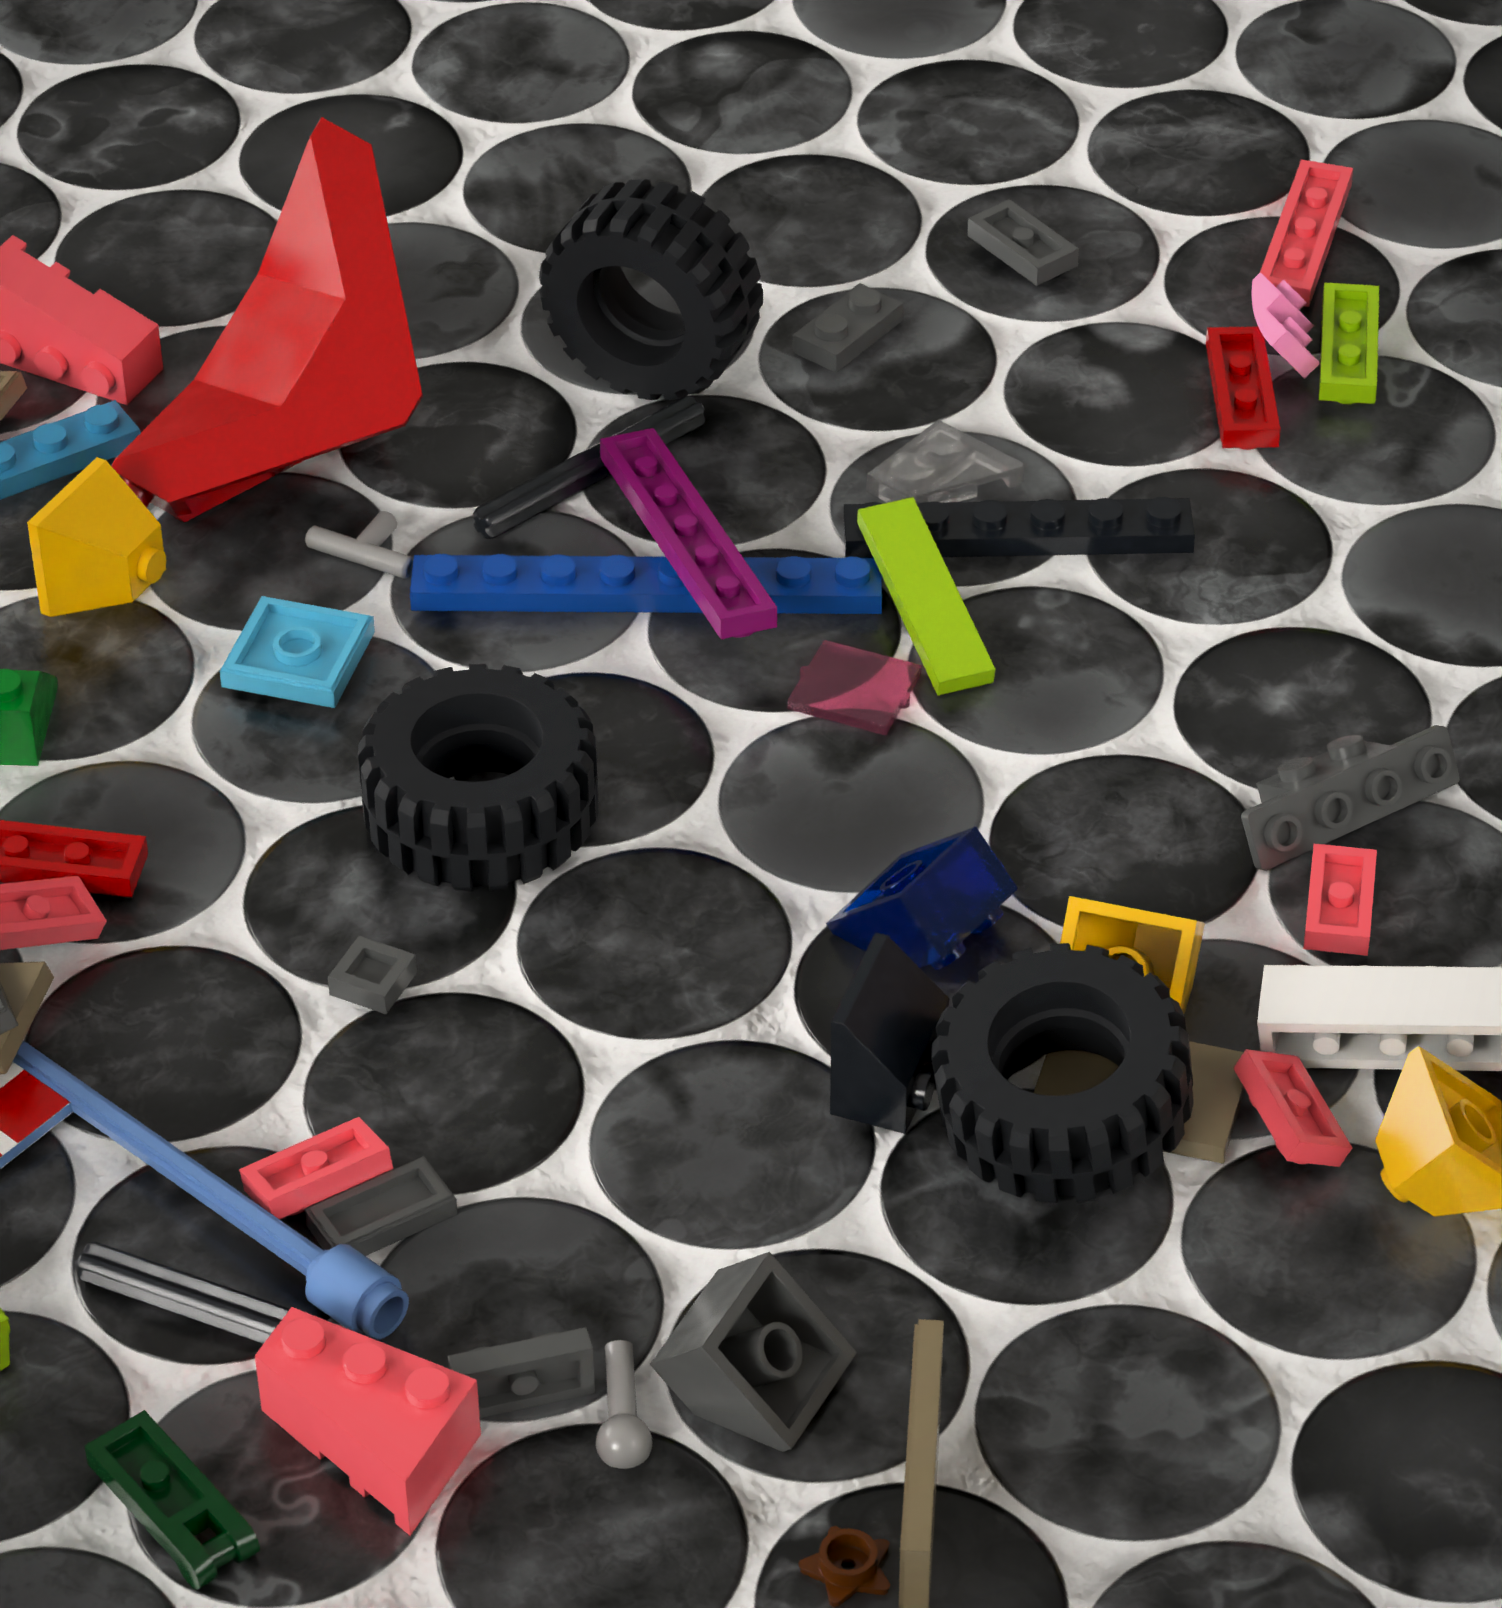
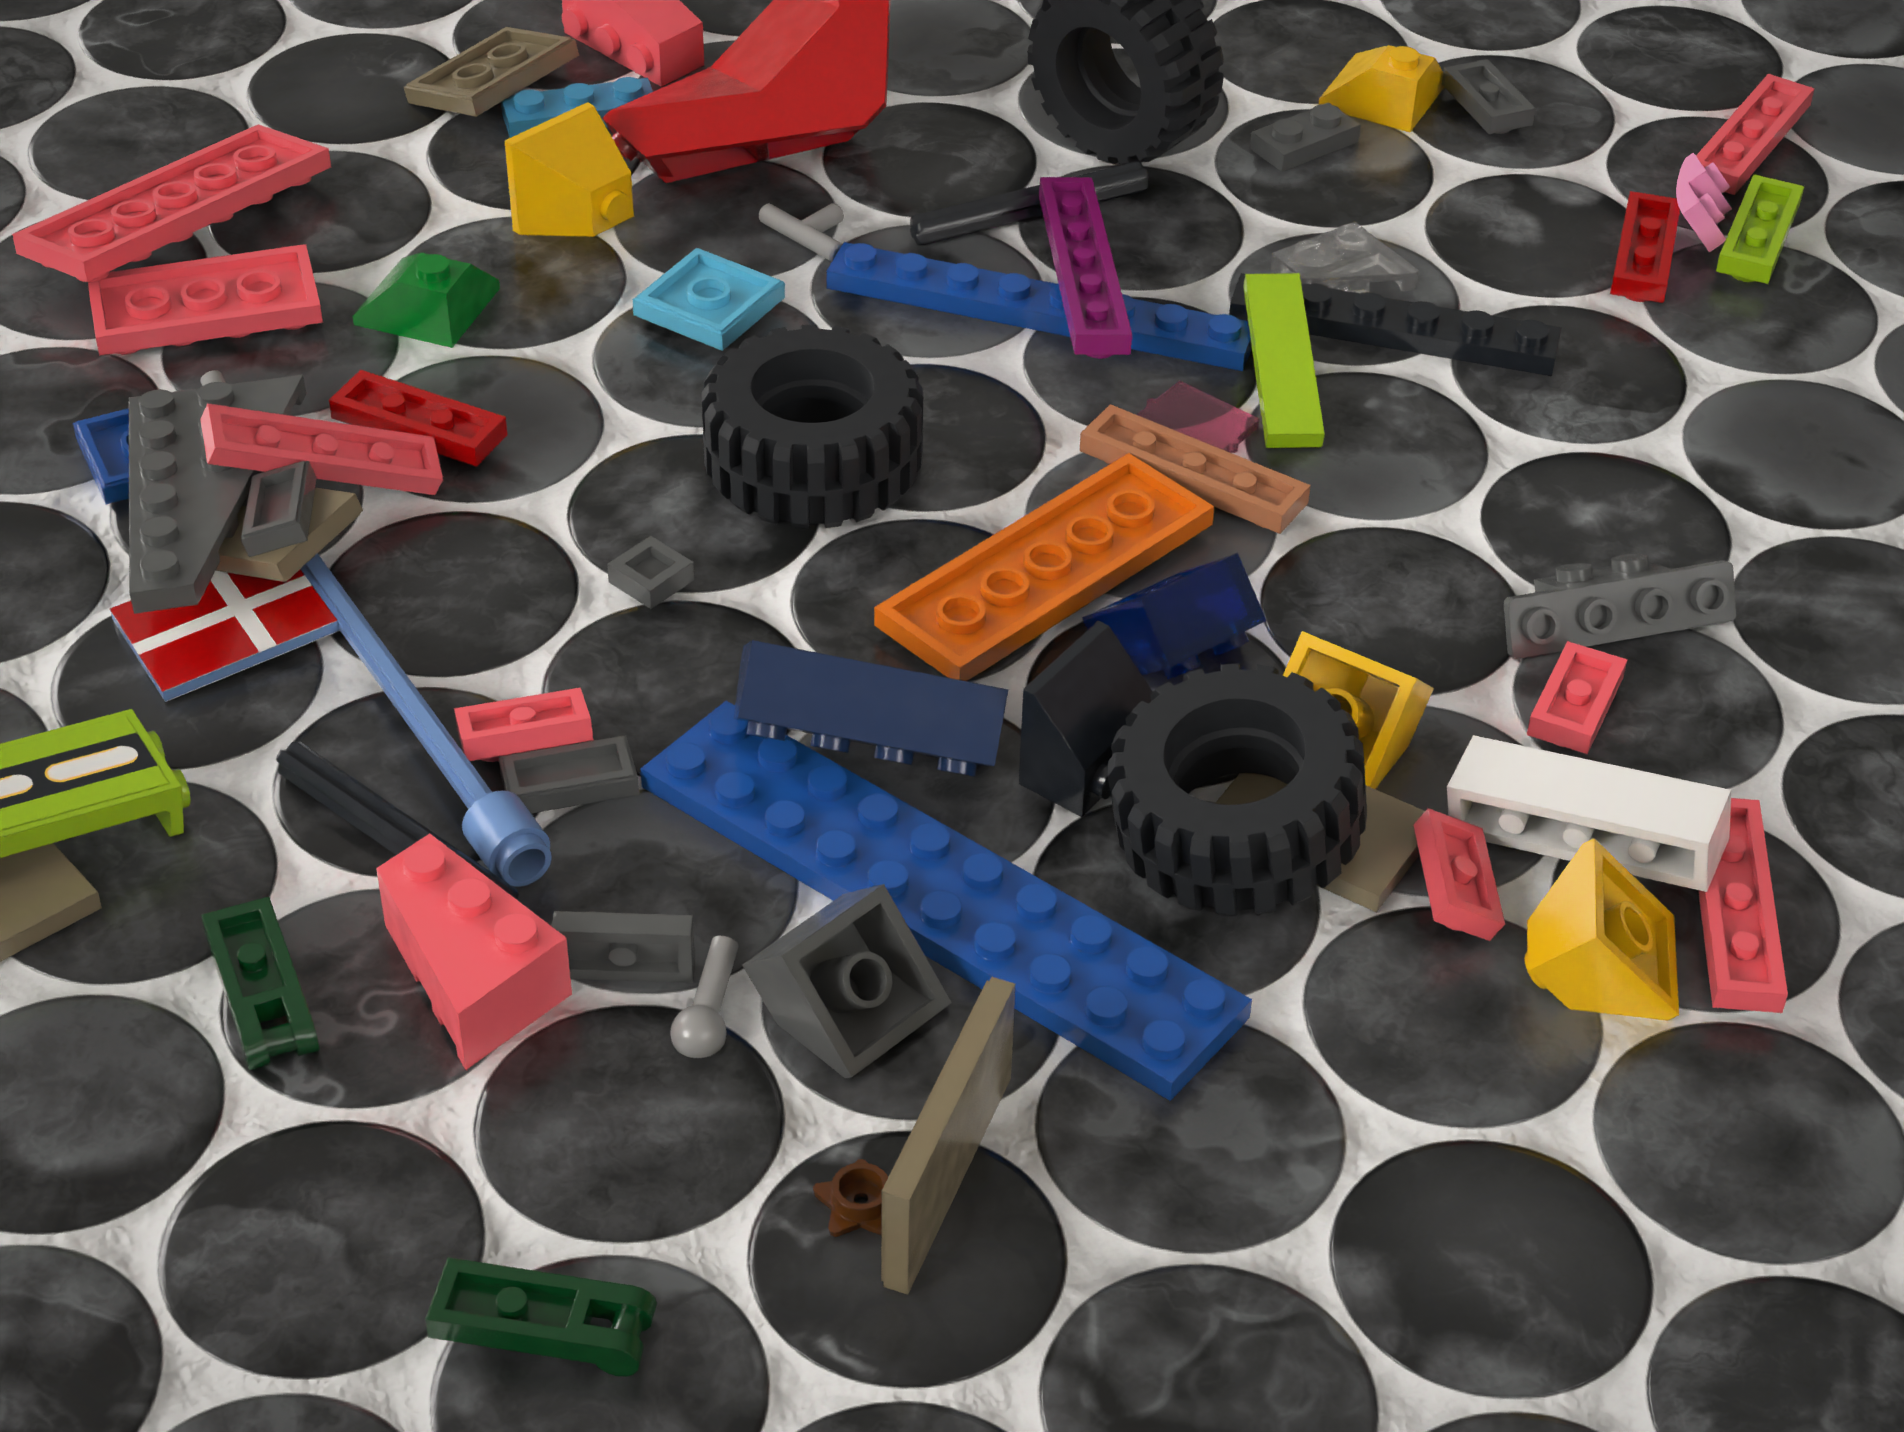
camera: 15 degrees right, 0 degrees up
none -> blue plate [640,701,1252,1101]
none -> dark blue slope [734,640,1009,777]
none -> orange plate [874,453,1214,681]
none -> nougat plate [1080,404,1311,534]
none -> yellow slope [1318,45,1444,132]

